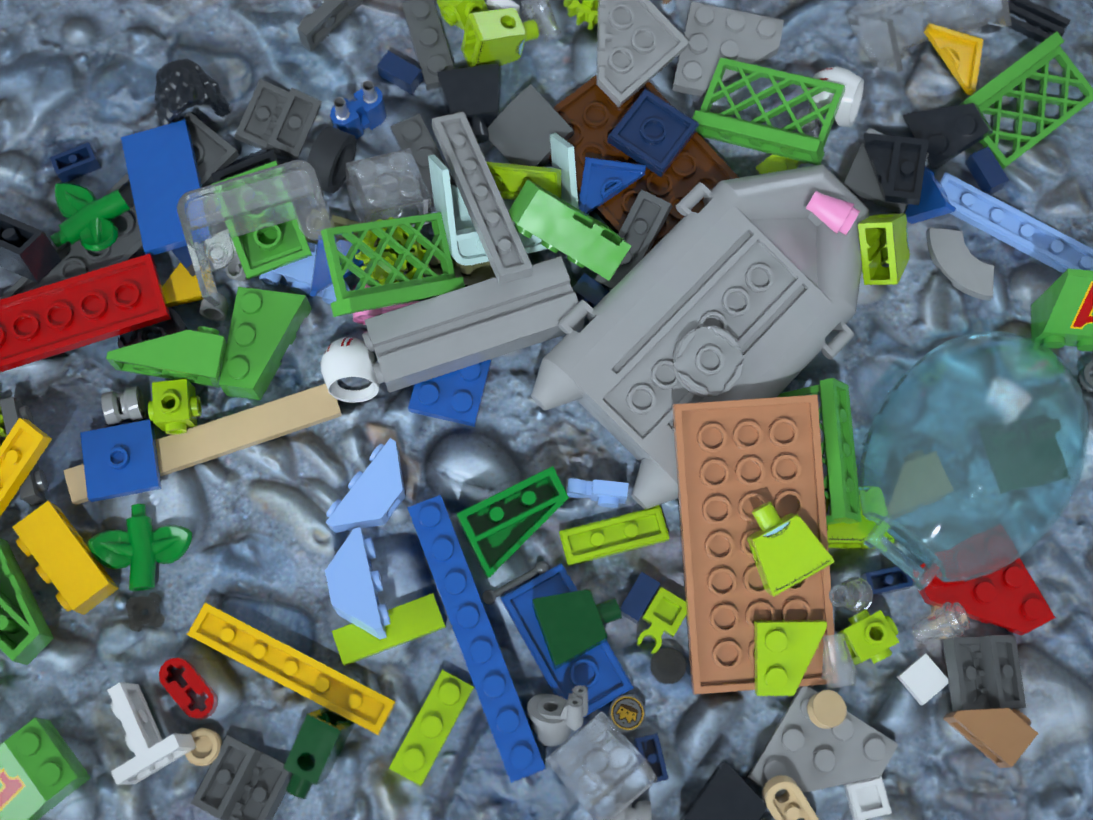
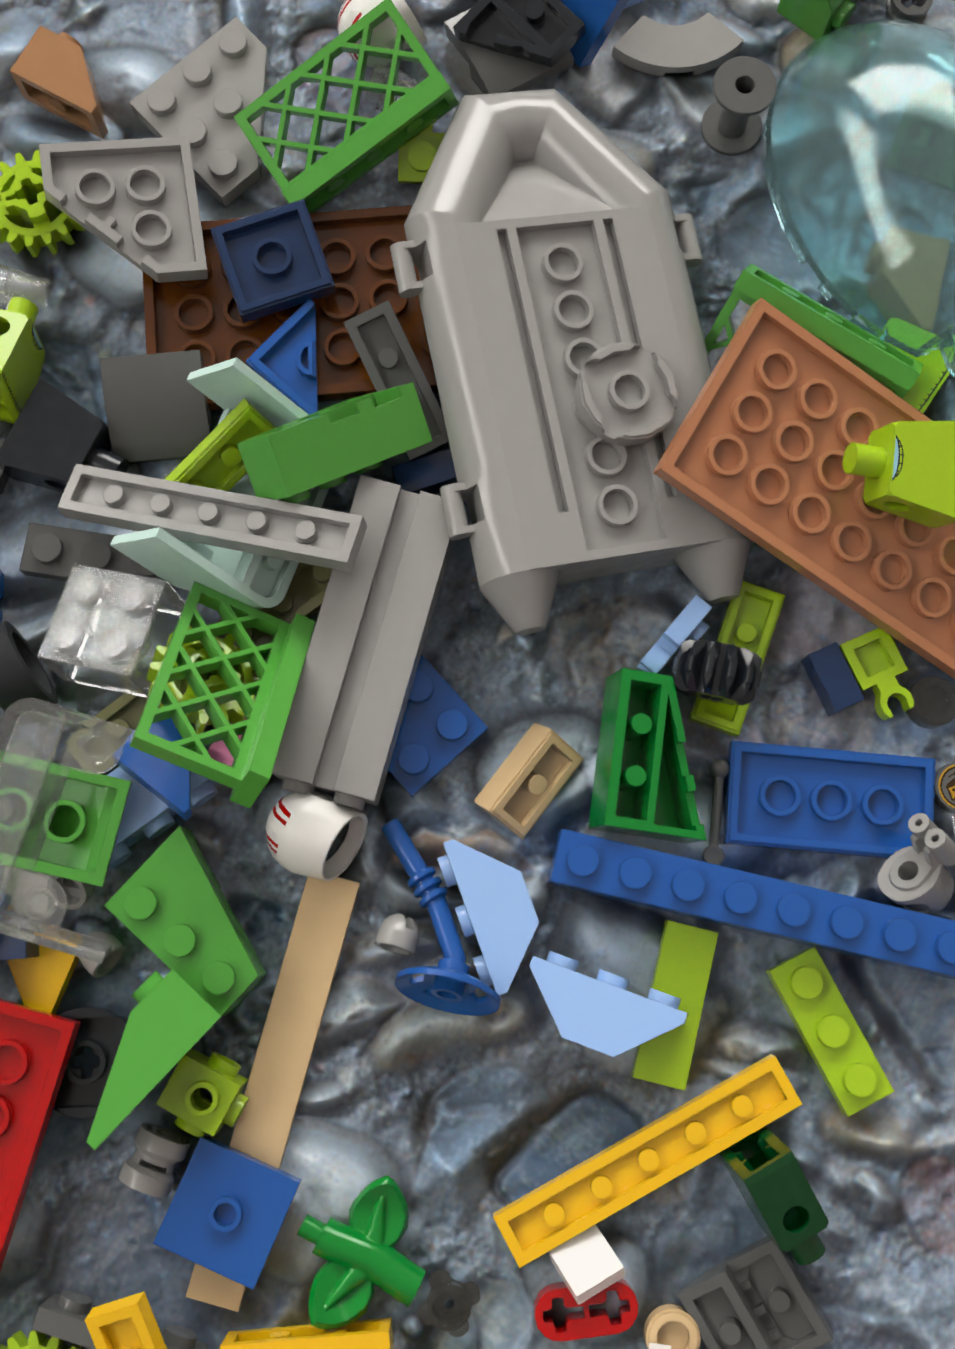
camera: 55 degrees left, 5 degrees up
dark green torso [532,589,622,669] -> none
bright pink cone [806,191,860,235] -> none
lime torso [858,214,910,285] -> none
none -> light grey hinge [374,913,419,956]
none -> blue dish [381,819,501,1016]
none -> tan slope [474,723,584,840]
none -> white tile [549,1224,625,1305]
none -> black gear [672,639,762,705]
none -> dark grey piece [701,56,777,156]

